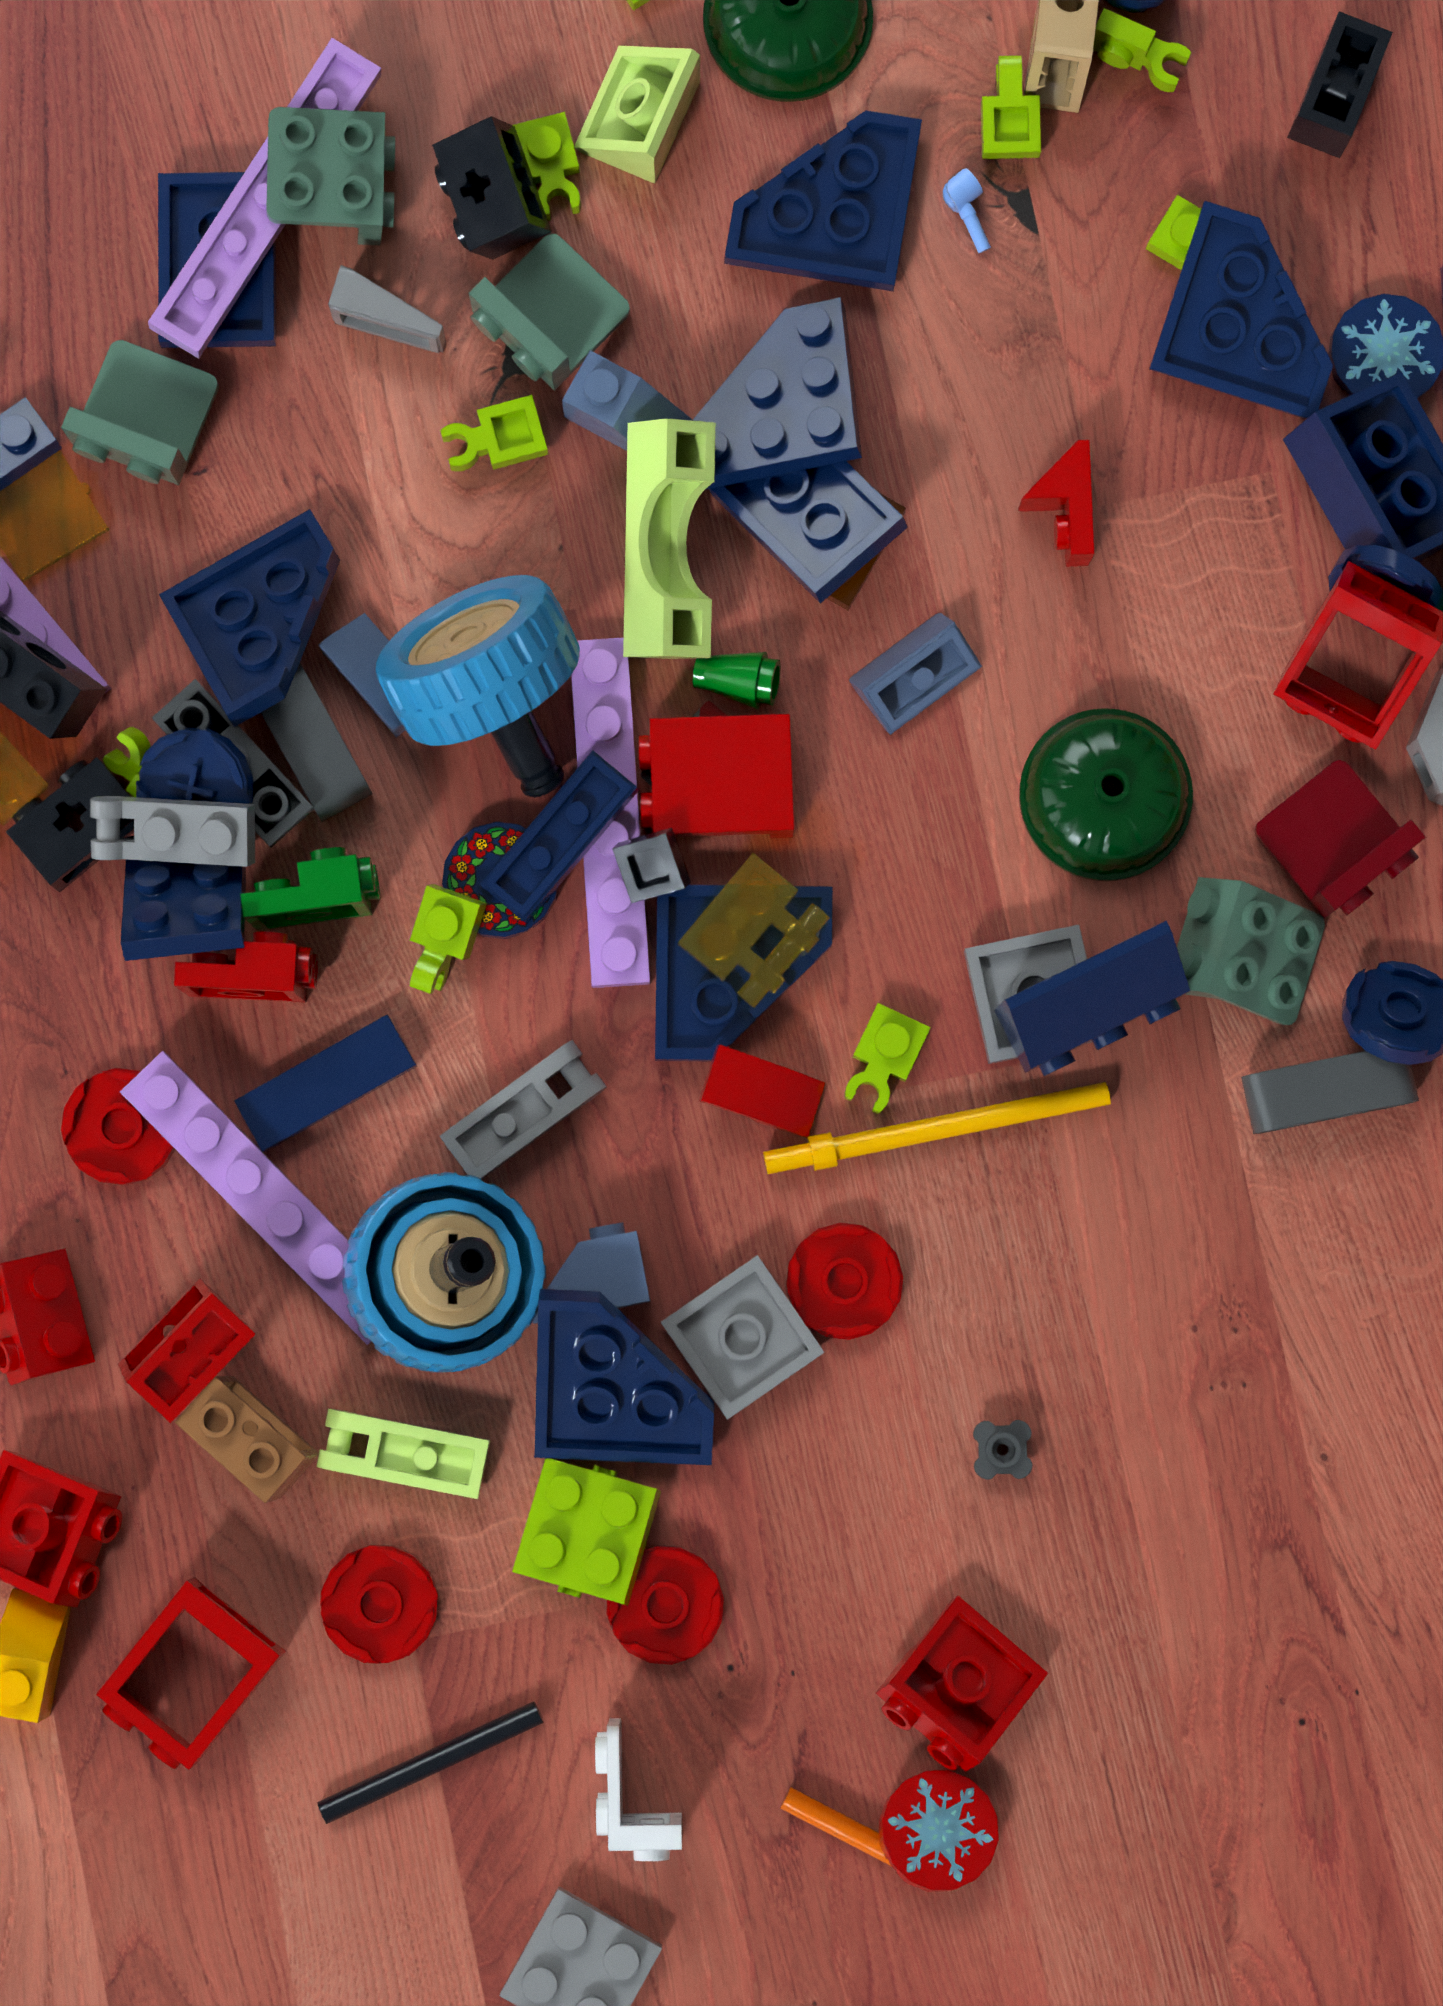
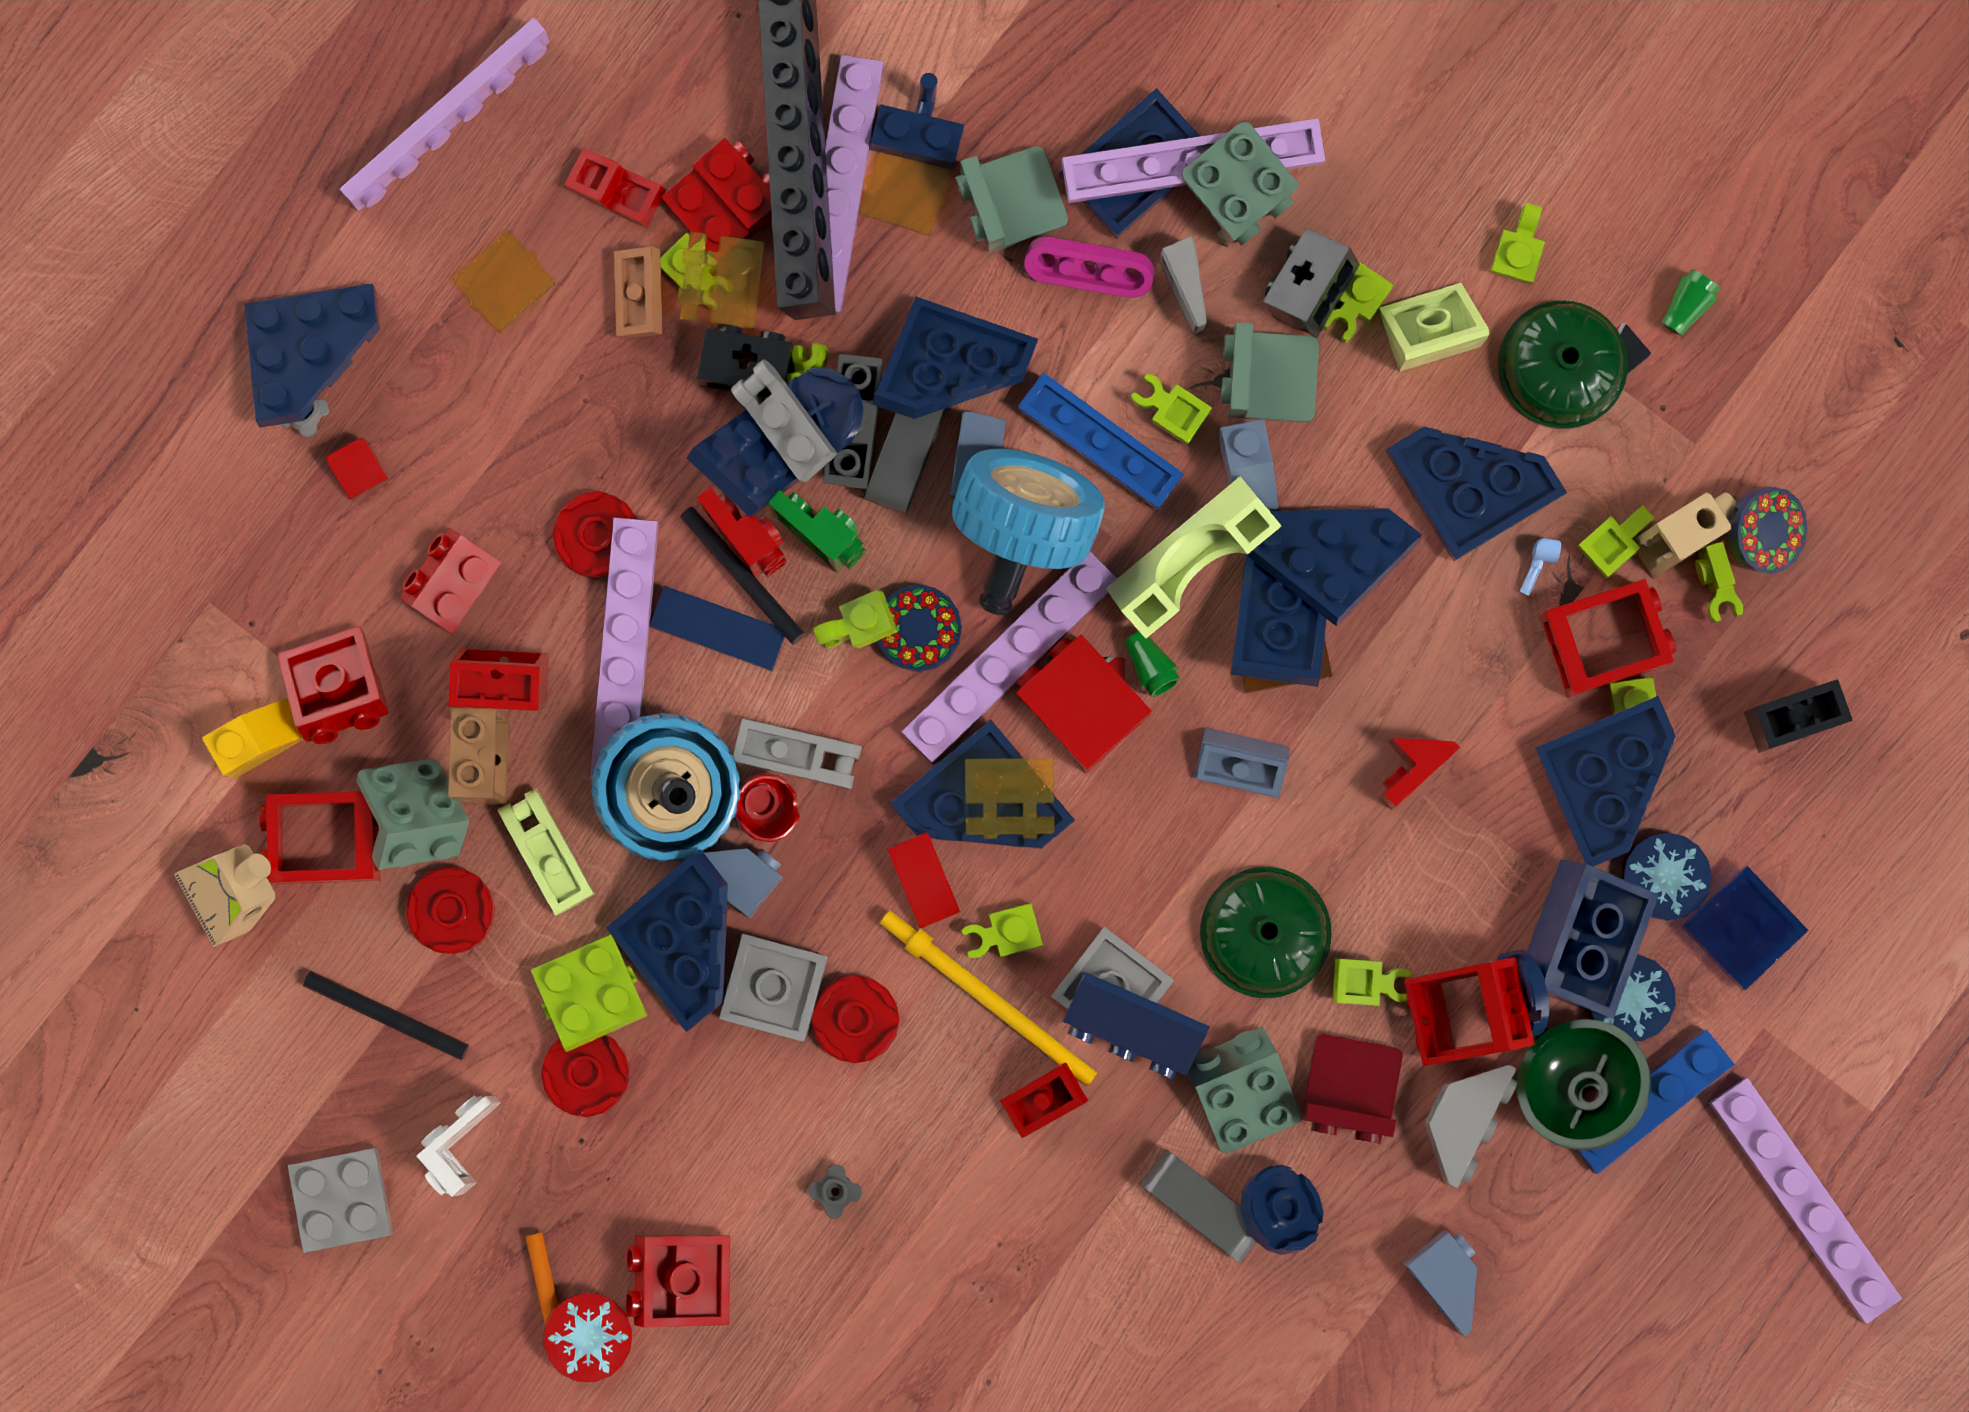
camera: 55 degrees right, 0 degrees up
dark blue tile [480,750,639,924] -> none
plate [612,828,691,903] -> none
none -> tan torso [174,844,275,947]
none -> sand green bracket [356,759,469,870]
none -> black bar [680,506,805,645]
none -> red hair [734,772,800,842]
none -> red slope [1000,1062,1088,1138]
none -> blue plate [1018,372,1184,511]
none -> dark pink plate [1024,237,1154,298]
none -> lime plate [1332,958,1412,1006]
none -> red window [1539,579,1676,698]

